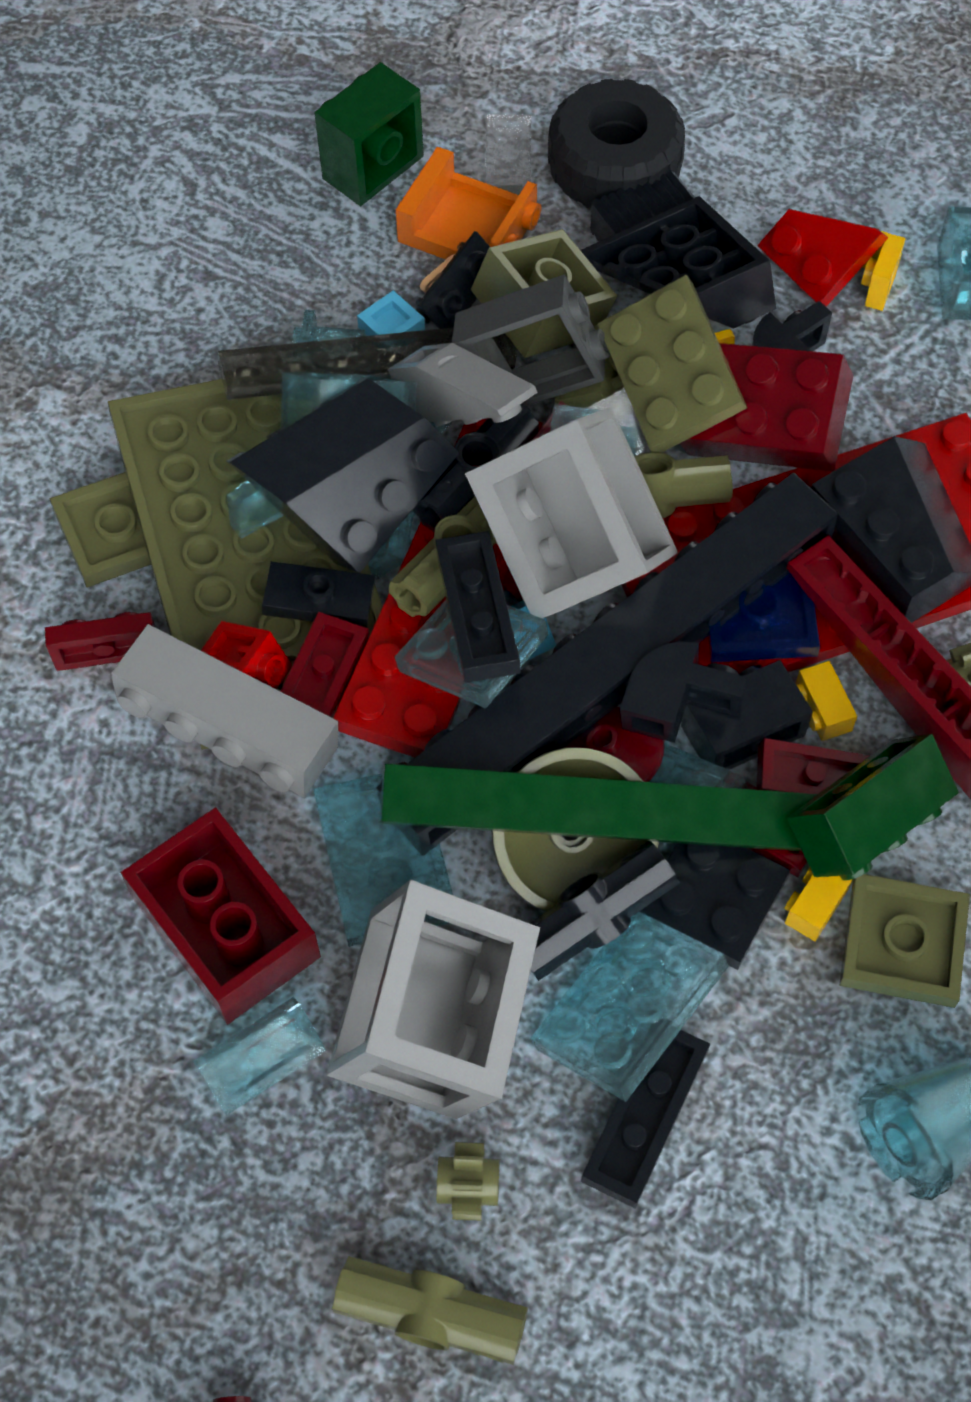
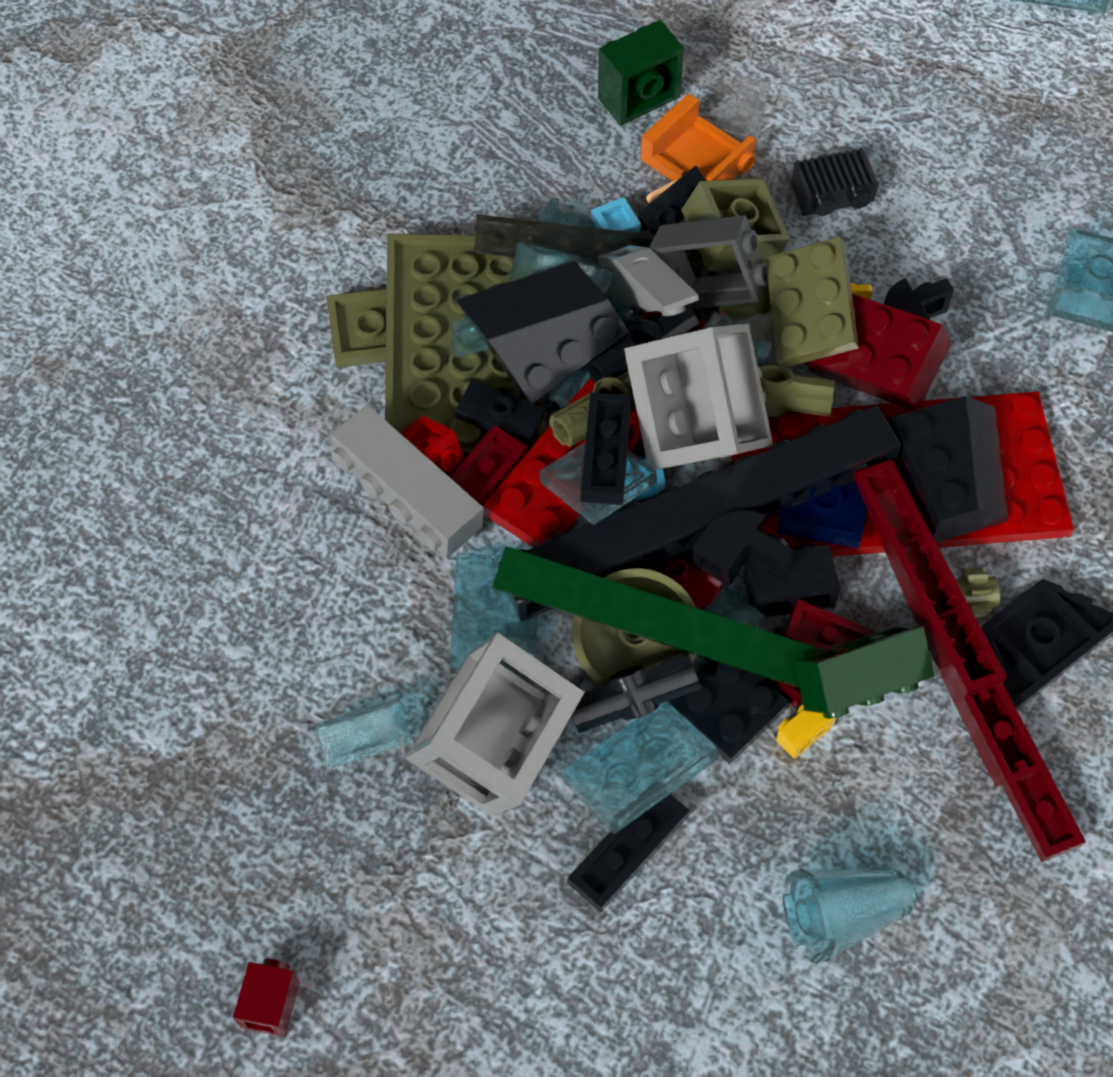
camera: 15 degrees right, 0 degrees up
dark red plate [44,612,156,671] -> none
dark red brick [120,807,321,1025] -> none
olive piece [332,1256,528,1365] -> none
olive gear [436,1142,500,1221] -> none
black tyre [548,79,685,209] -> none
black wedge [580,196,776,329] -> none
red wing [757,209,888,307] -> none
yellow piece [795,661,858,741] -> none
olive plate [839,874,970,1008] -> none
yellow bracket [861,231,906,311] -> none

